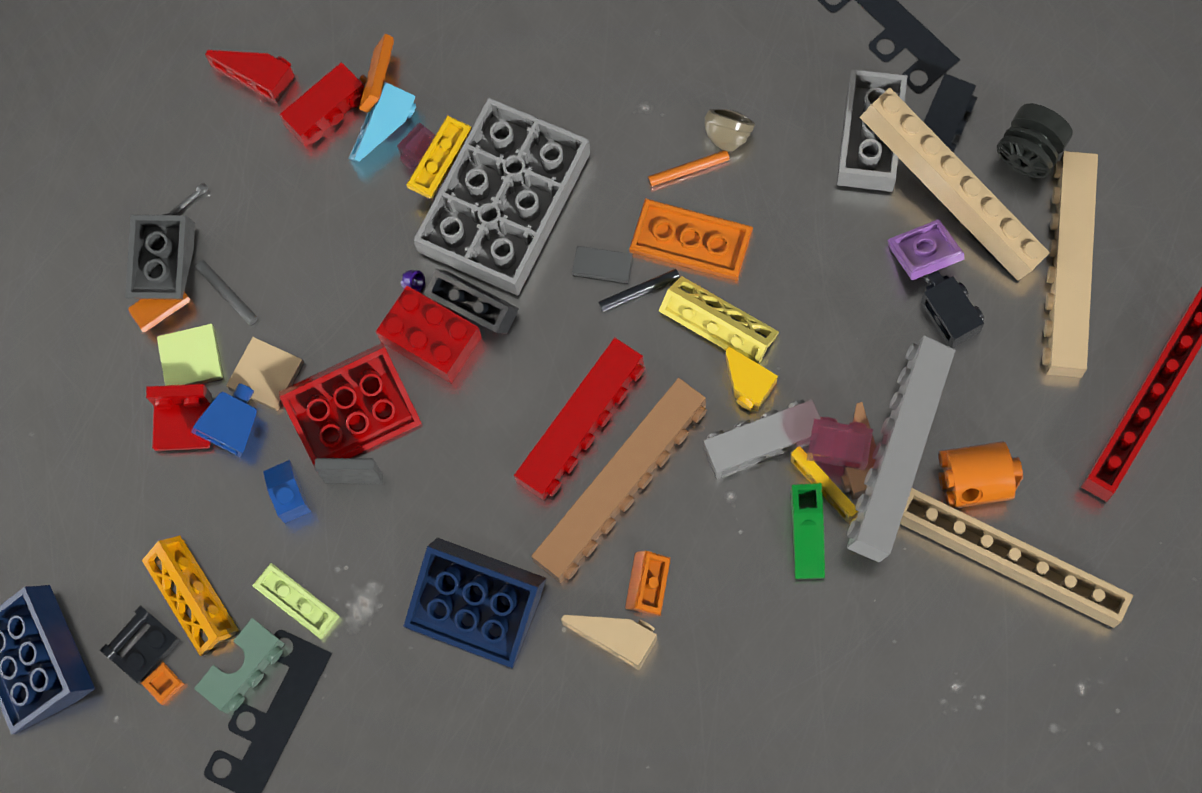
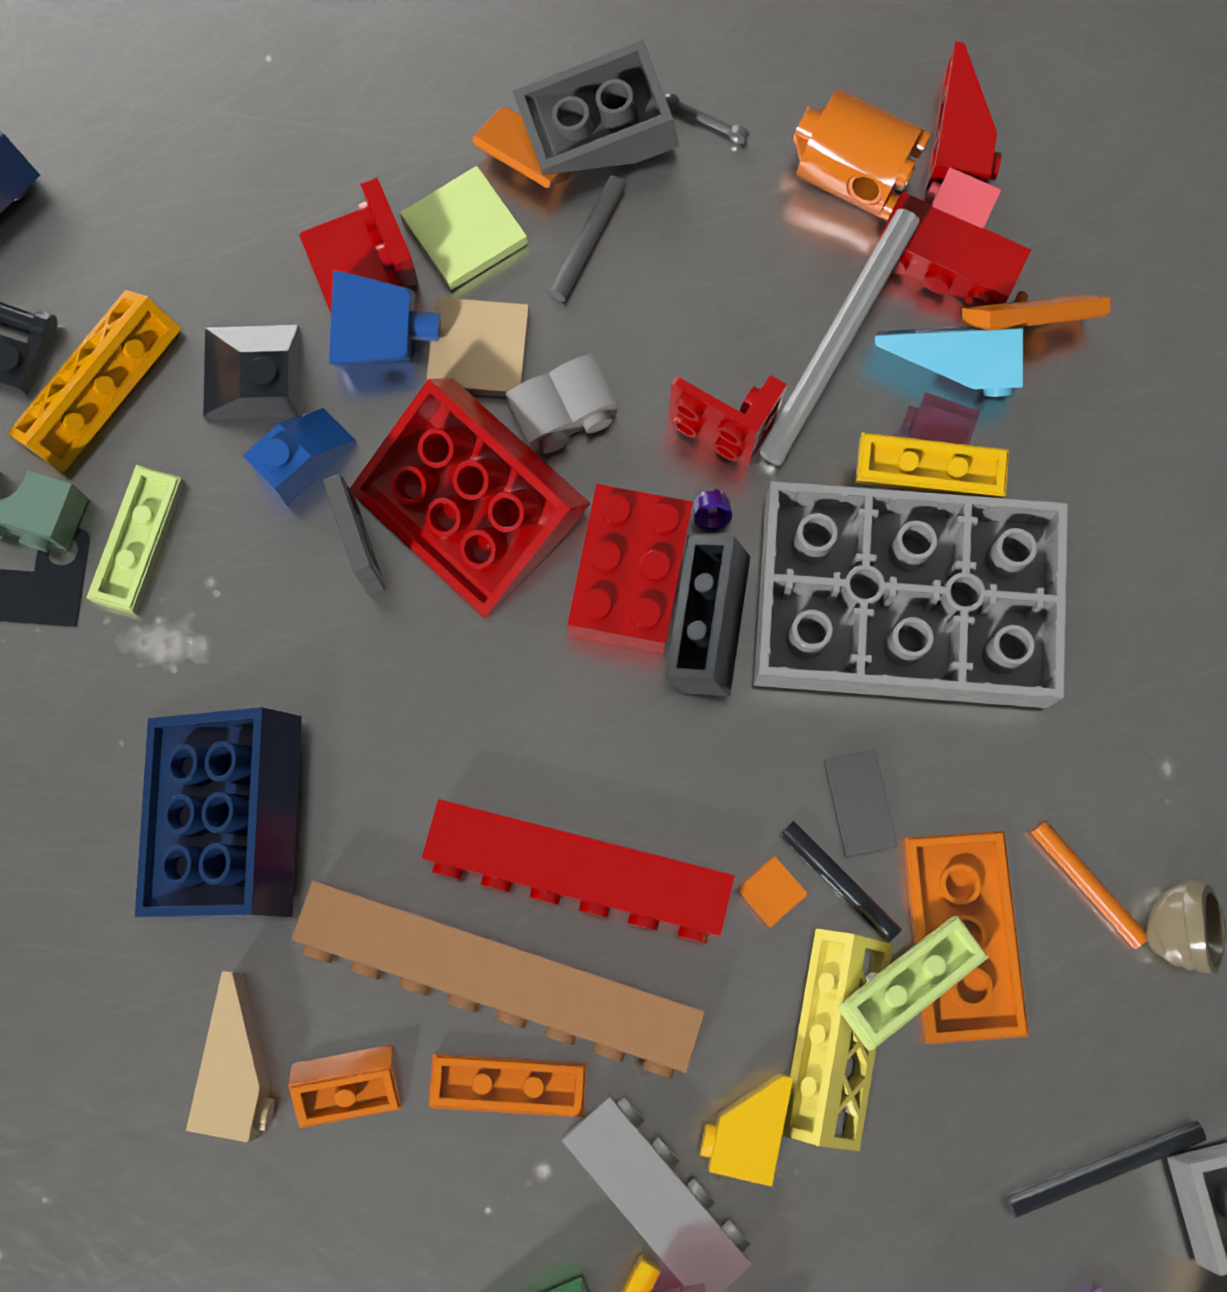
camera: 60 degrees right, 5 degrees up
none -> black slope [203,325,300,419]
none -> orange tile [428,1053,587,1117]
none -> light grey brick [505,353,617,453]
none -> red bracket [669,375,787,464]
none -> orange tile [736,856,808,928]
none -> light grey axle [760,208,920,466]
none -> orange cylinder [792,88,932,221]
none -> yellowish green tile [836,915,989,1051]
none -> coral brick [924,168,1001,228]
none -> black bar [1006,1121,1206,1218]

